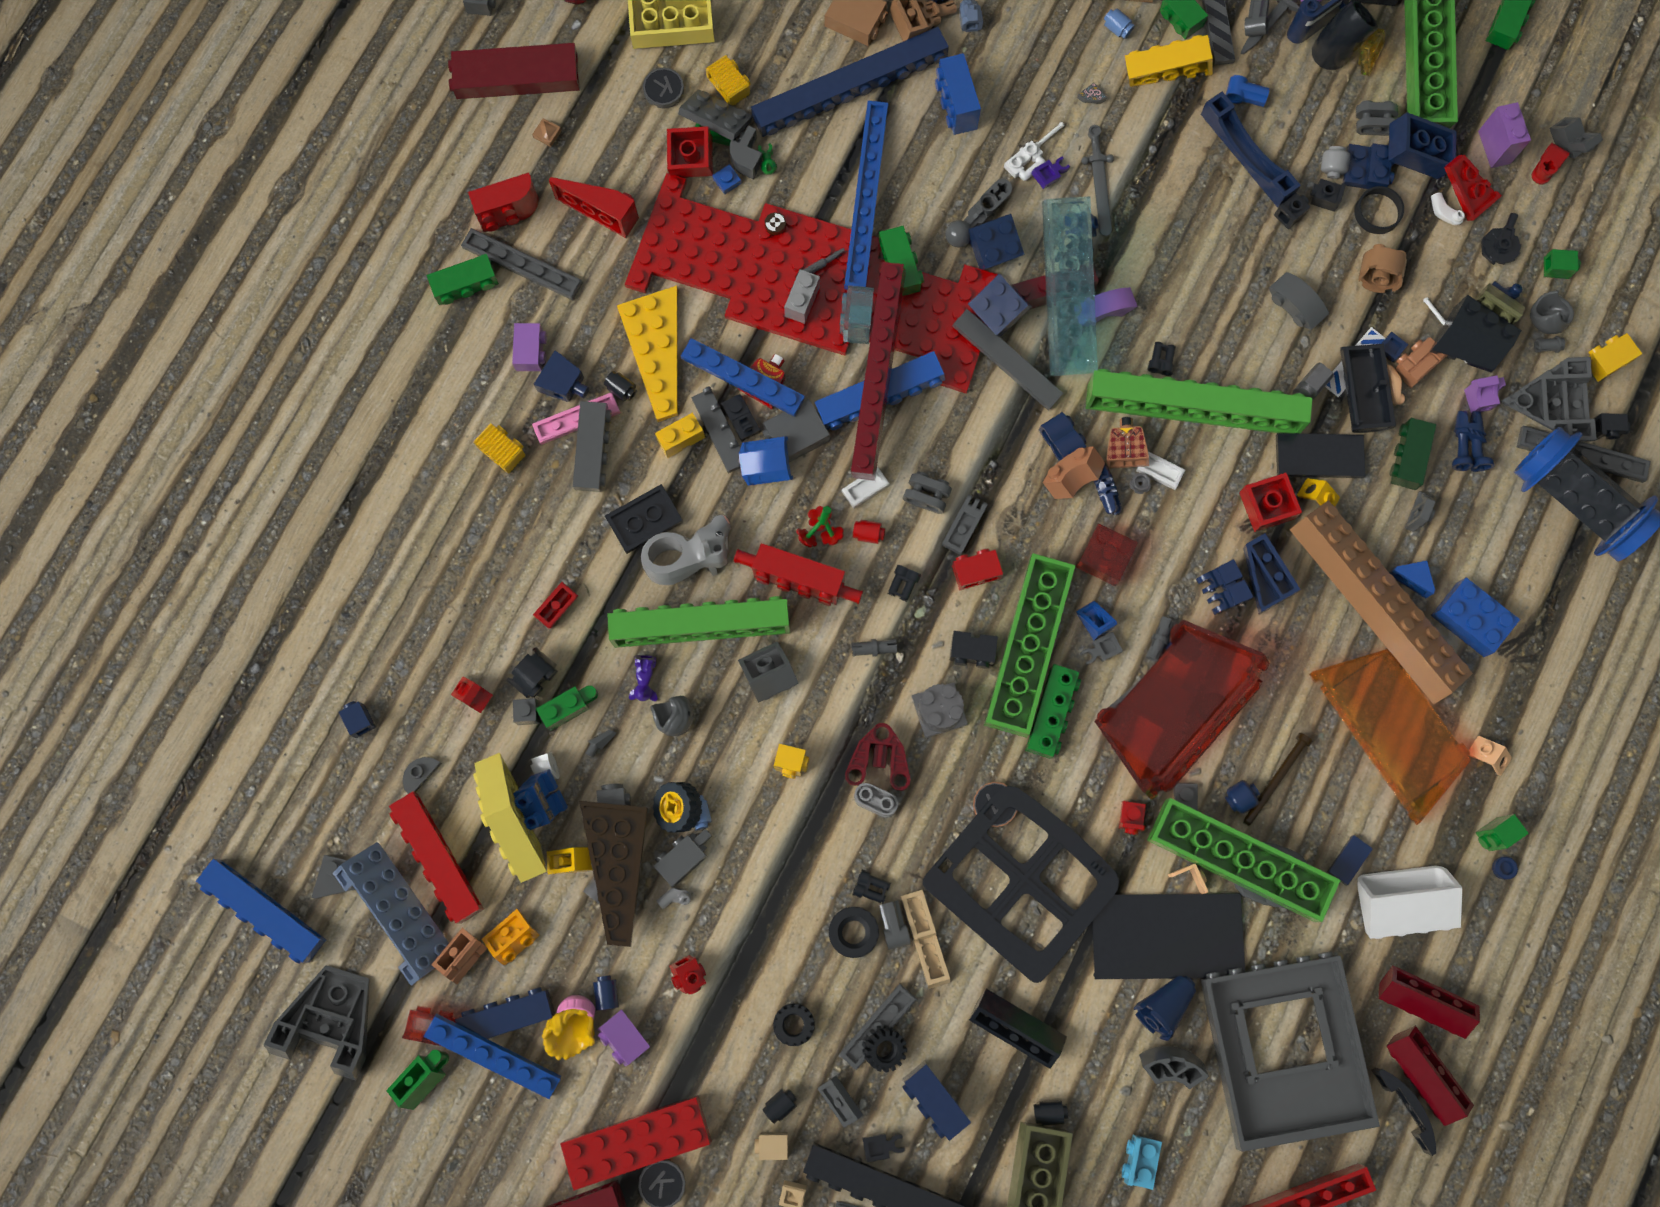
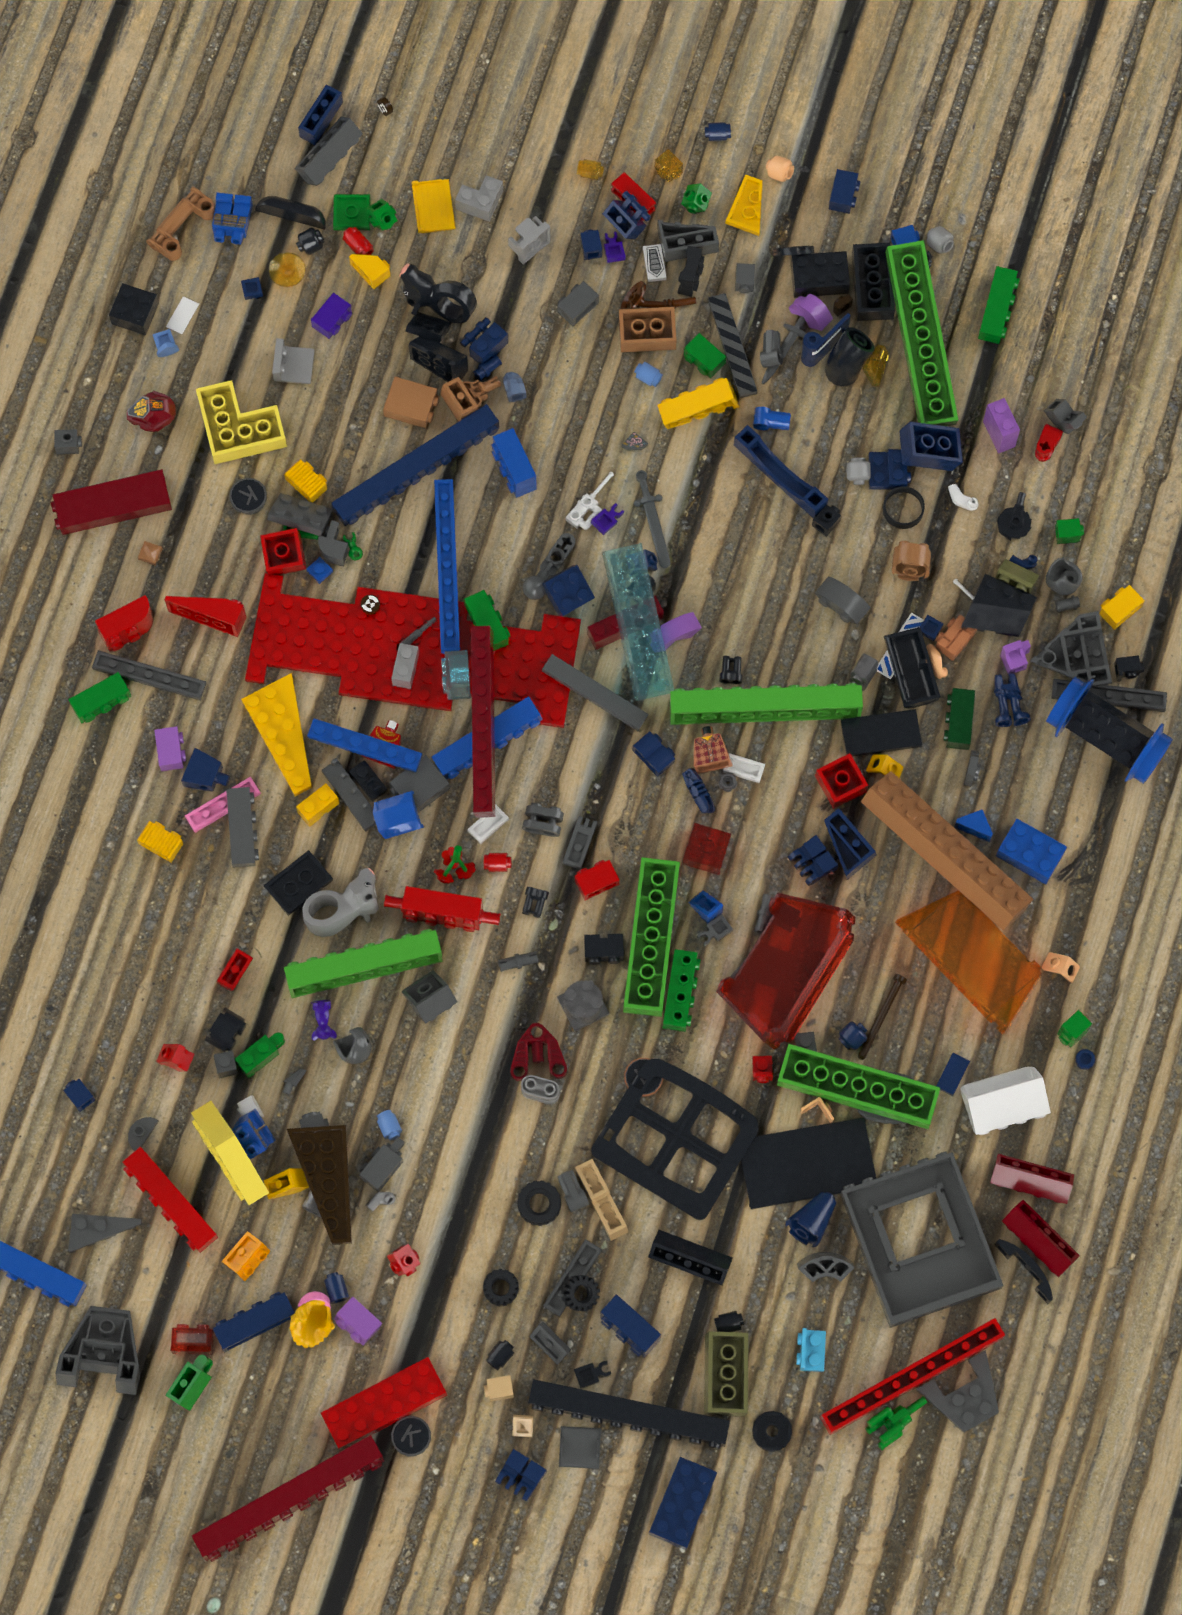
camera: 10 degrees left, 5 degrees down
sand blue bracket [333,842,449,986] -> none
blue plate [424,1013,561,1099] -> none
nougat brick [431,928,487,984] -> none
black brick [604,371,637,402] -> none
black wheel [653,782,702,833] -> none
yellow brick [773,743,809,779] -> none
black piece [852,869,891,904] -> none
dark blue brick [968,274,1032,337] -> none
nougat brick [1043,446,1105,499] -> none
black brick [1310,179,1346,212] -> none
dark grey brick [1356,100,1398,136] -> none
red wing [1444,155,1502,221] -> none

